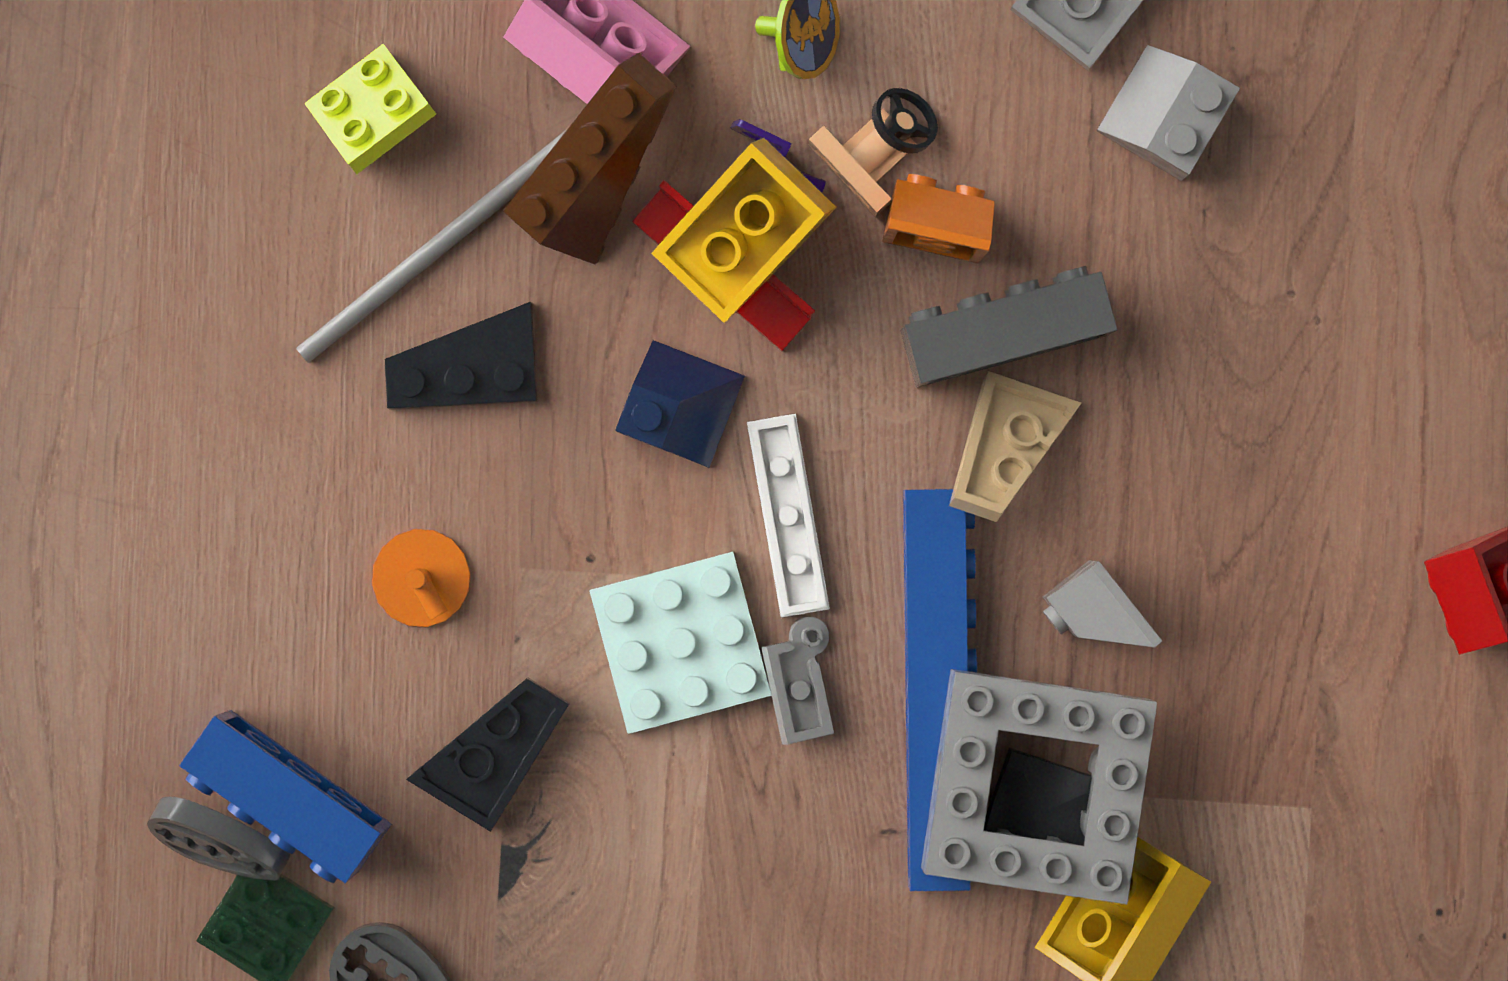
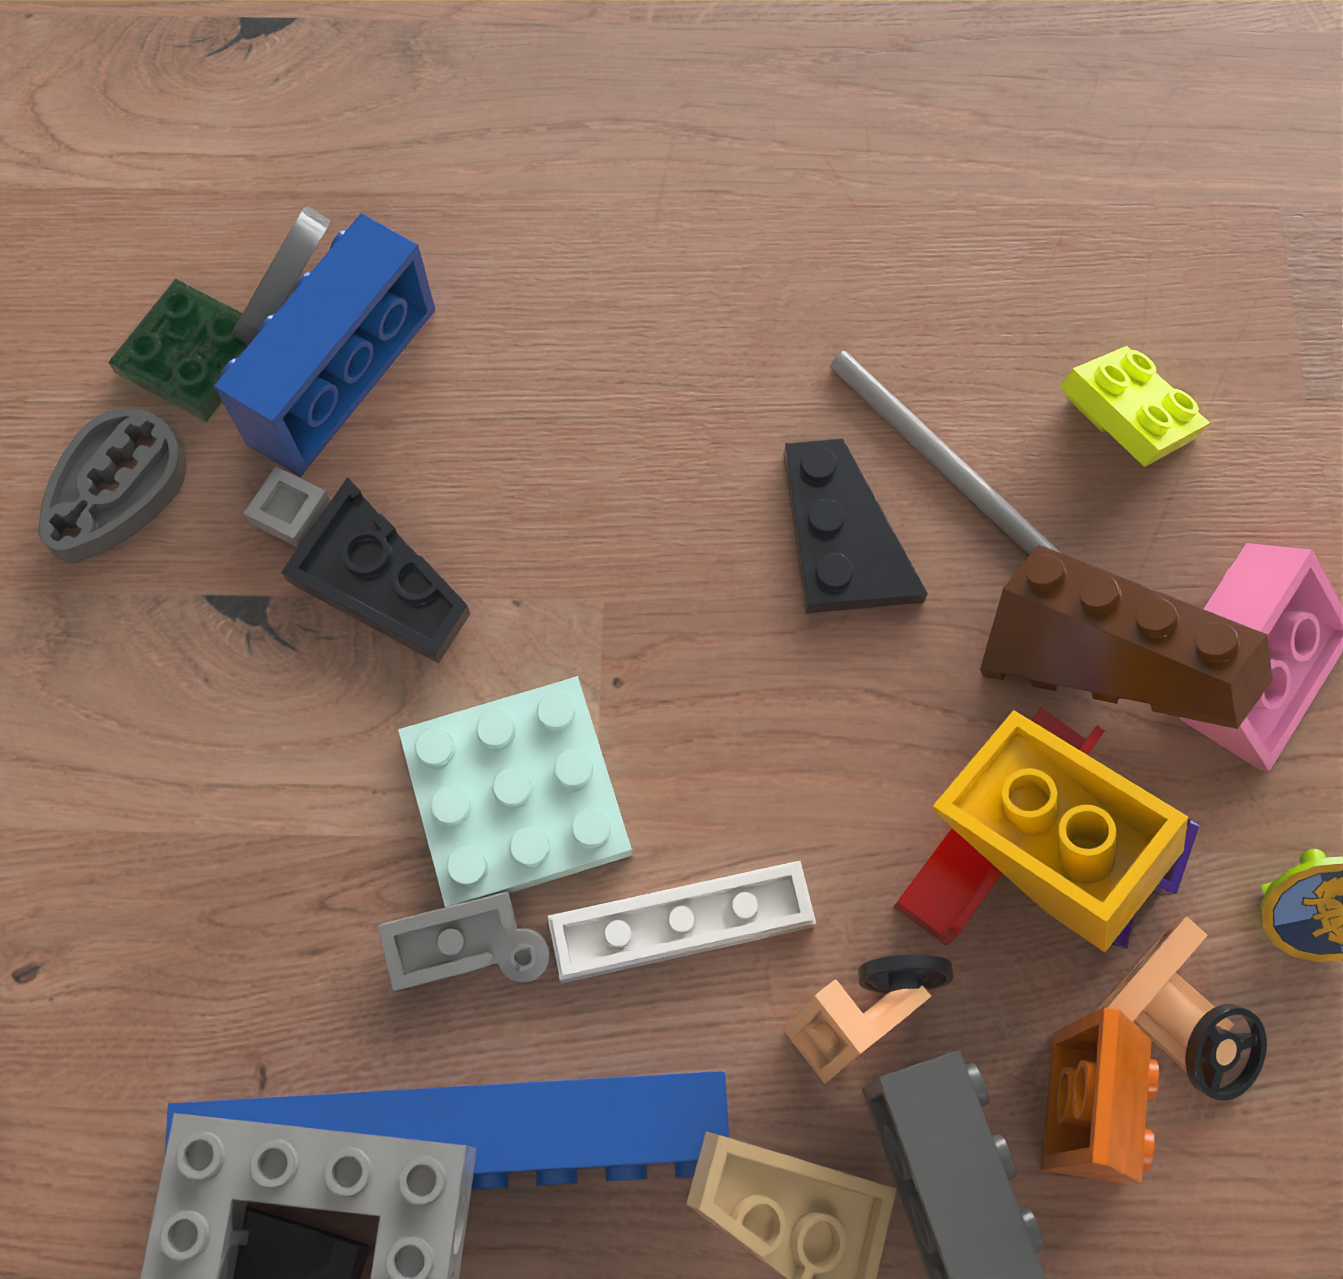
camera: 90 degrees right, 20 degrees down
orange shield [372,529,471,627] -> none
dark blue slope [615,340,745,468] -> none
none -> light grey plate [243,466,330,548]
none -> light nougat piece [783,954,953,1084]

